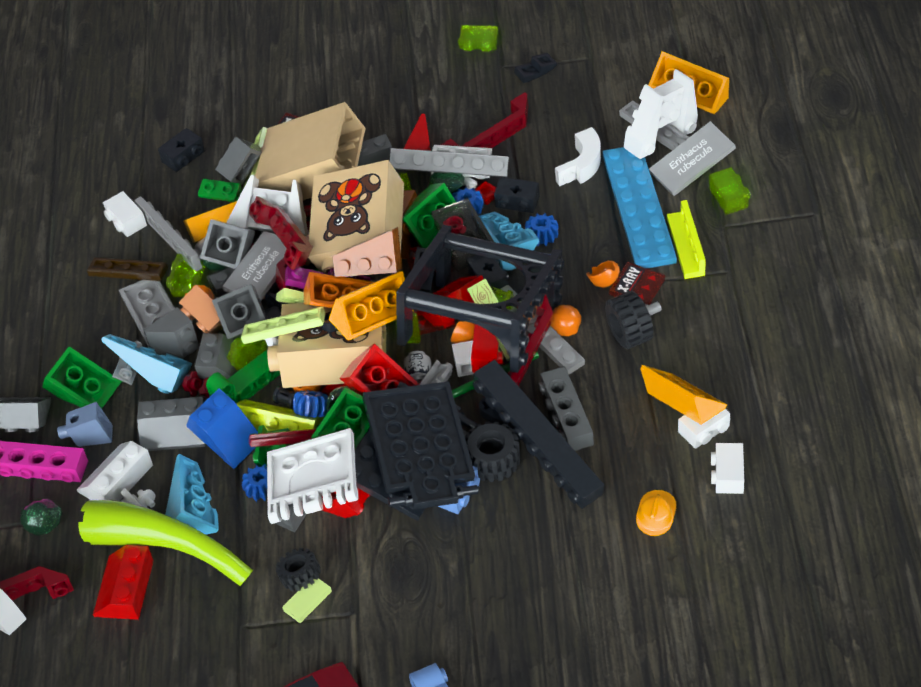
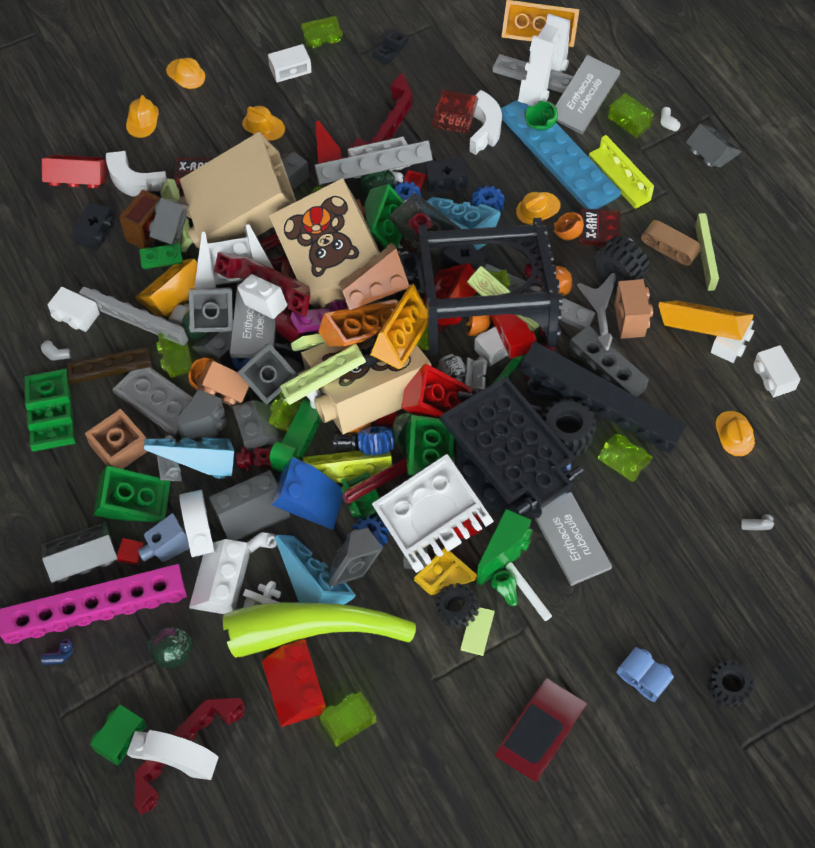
camera: 30 degrees left, 10 degrees up
none -> green slope [25,369,75,452]
none -> light grey arm [41,341,71,360]
none -> slope [42,155,108,188]
none -> nougat brick [85,409,148,469]
none -> white arch [106,151,167,197]
none -> red tile [117,538,145,566]
none -> reddish brown piece [119,189,160,249]
none -> light orange piece [126,95,159,138]
none -> light orange piece [166,58,205,89]
none -> white arch [179,490,215,557]
none -> white brick [237,274,288,319]
none -> light orange piece [242,106,285,141]
none -> white arm [247,532,277,553]
none -> white brick [268,44,311,83]
none -> clear neon green brick [320,691,376,747]
none -> dark grey slope [328,528,383,587]
none -> yellow wing [414,548,477,595]
none -> clear red tile [432,90,479,134]
none -> green slope [476,509,533,586]
none -> green animal [491,570,518,606]
none -> white bar [505,562,552,621]
none -> light orange piece [516,192,560,224]
none -> green hair [525,101,558,131]
none -> light grey tile [535,492,612,586]
none -> light grey piece [577,273,616,351]
none -> clear neon green bracket [598,434,653,482]
none -> nougat brick [614,279,653,339]
none -> medium nougat beam [641,220,701,266]
none -> white arm [661,107,680,131]
none -> dark grey slope [686,124,742,167]
none -> yellowish green tile [695,213,719,291]
none -> light grey arm [742,514,774,531]

